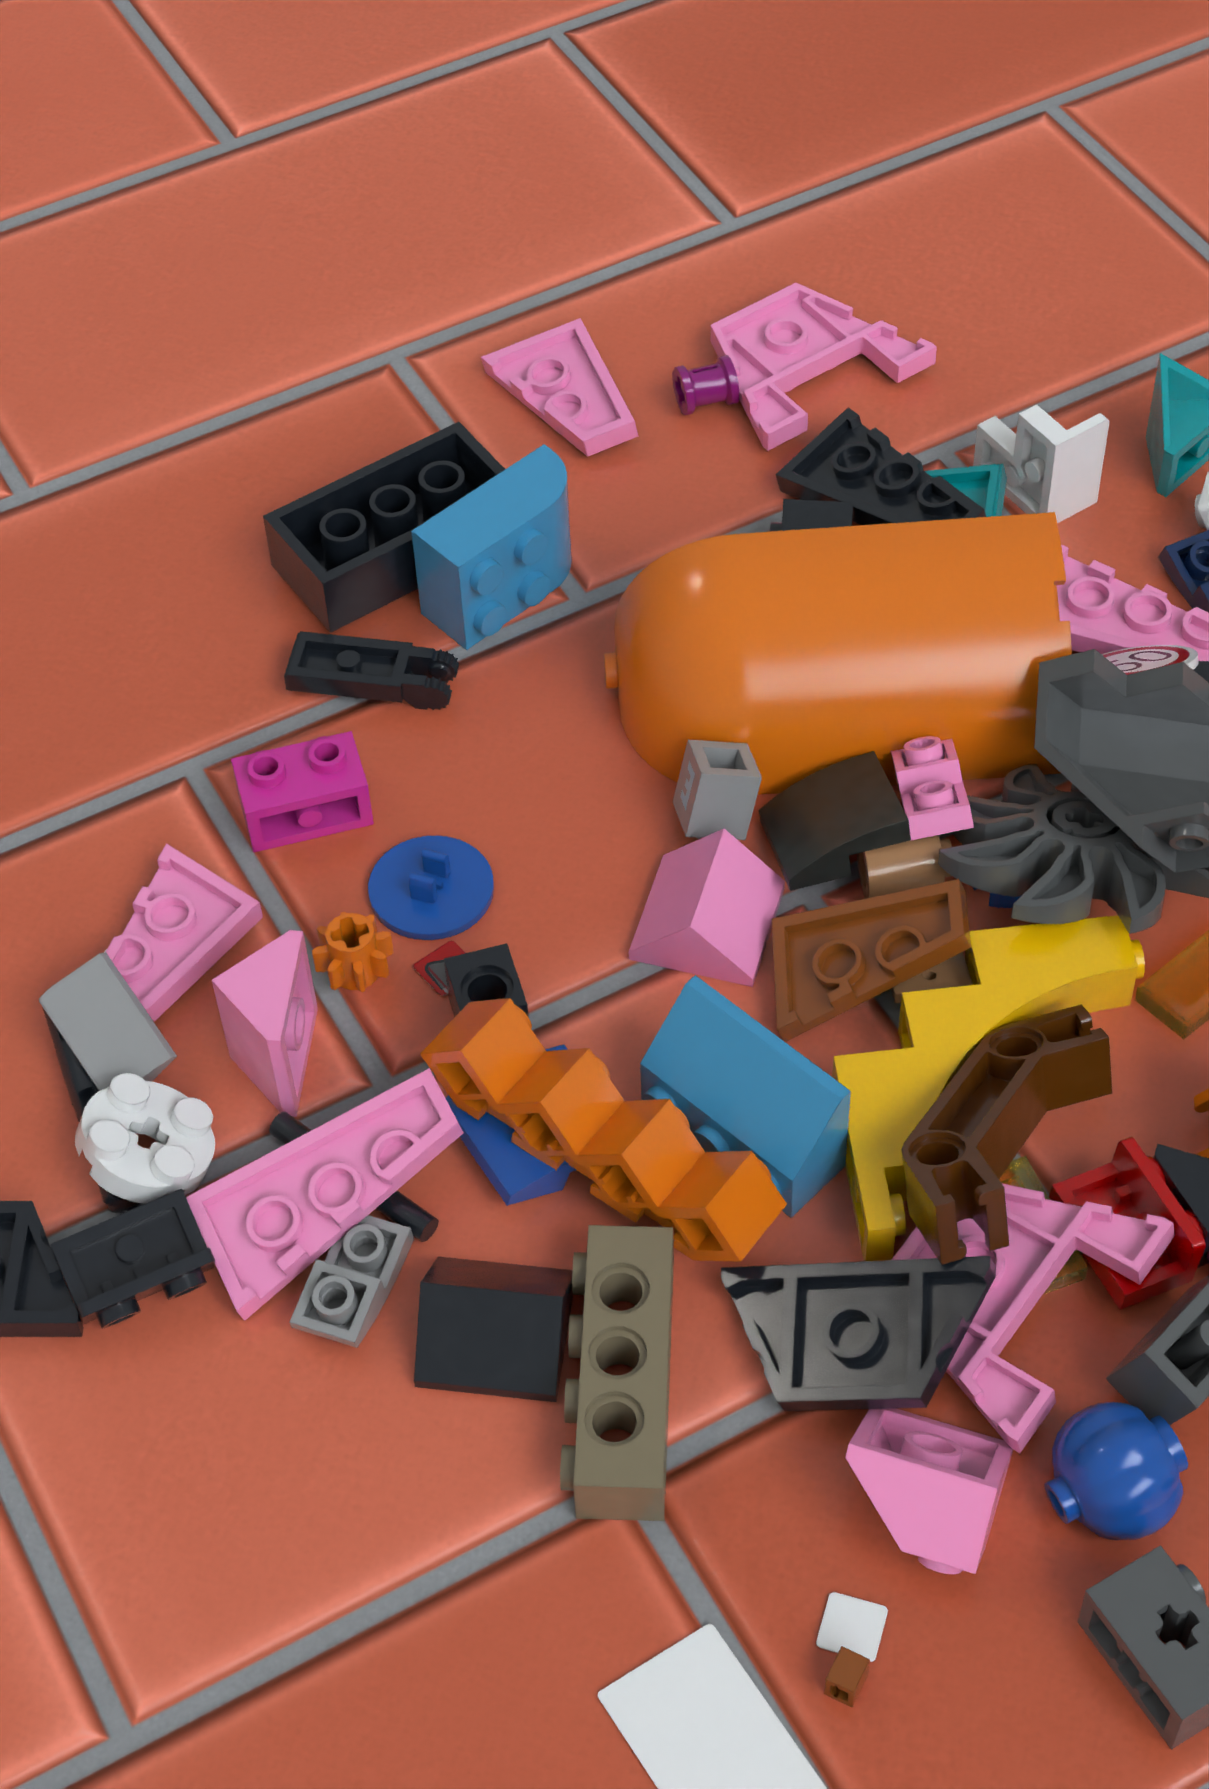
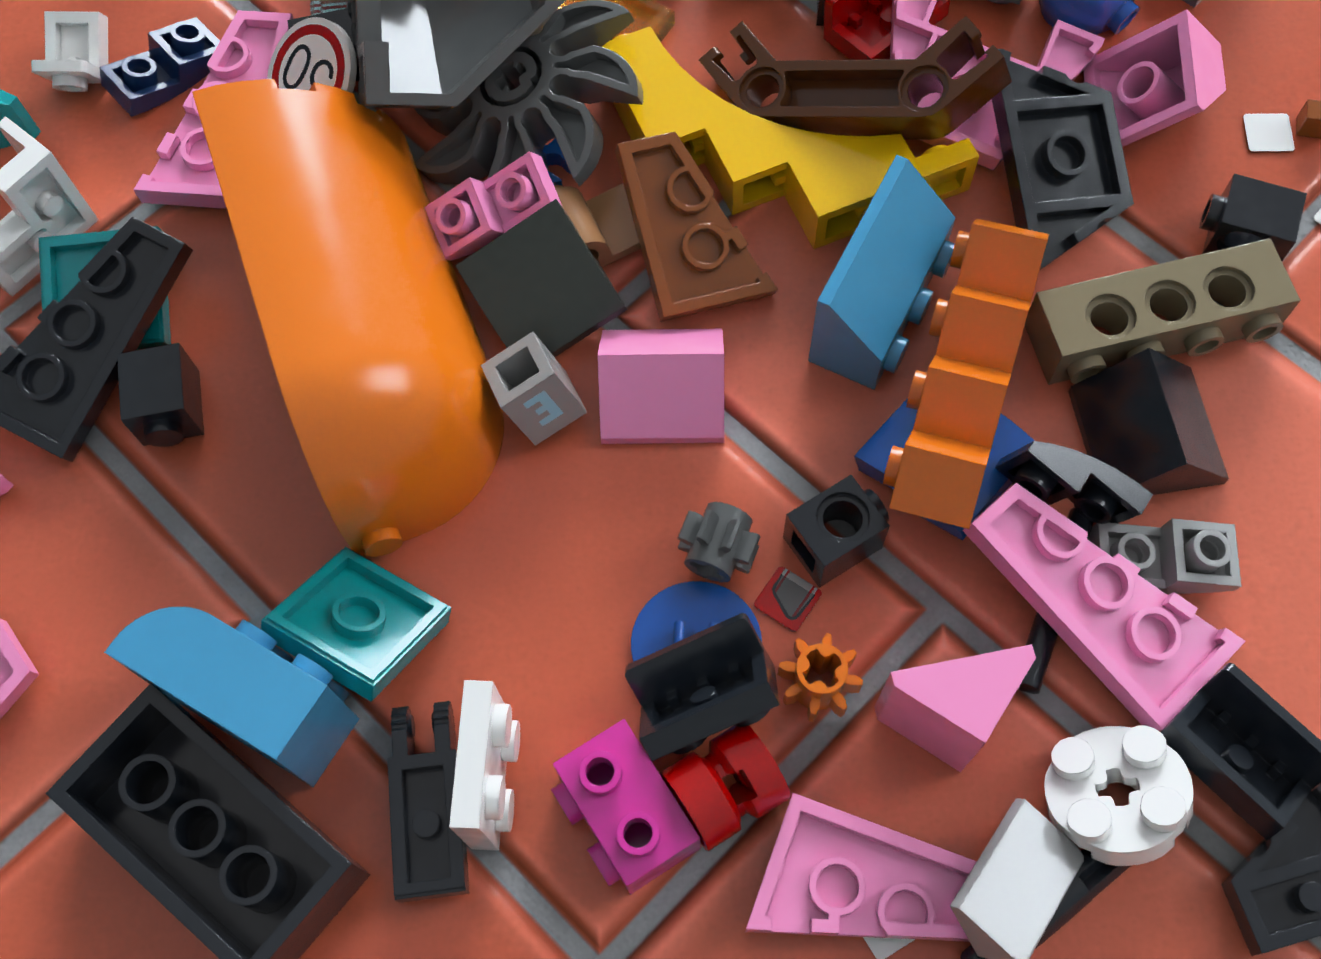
camera: 105 degrees left, 15 degrees up
none -> teal plate [261,547,452,702]
none -> white plate [449,680,520,851]
none -> black bracket [625,613,780,761]
none -> red wheel [659,725,791,851]
none -> dark grey gear [677,502,760,582]
none -> black slope [995,441,1153,524]
none -> black brick [1199,174,1307,261]

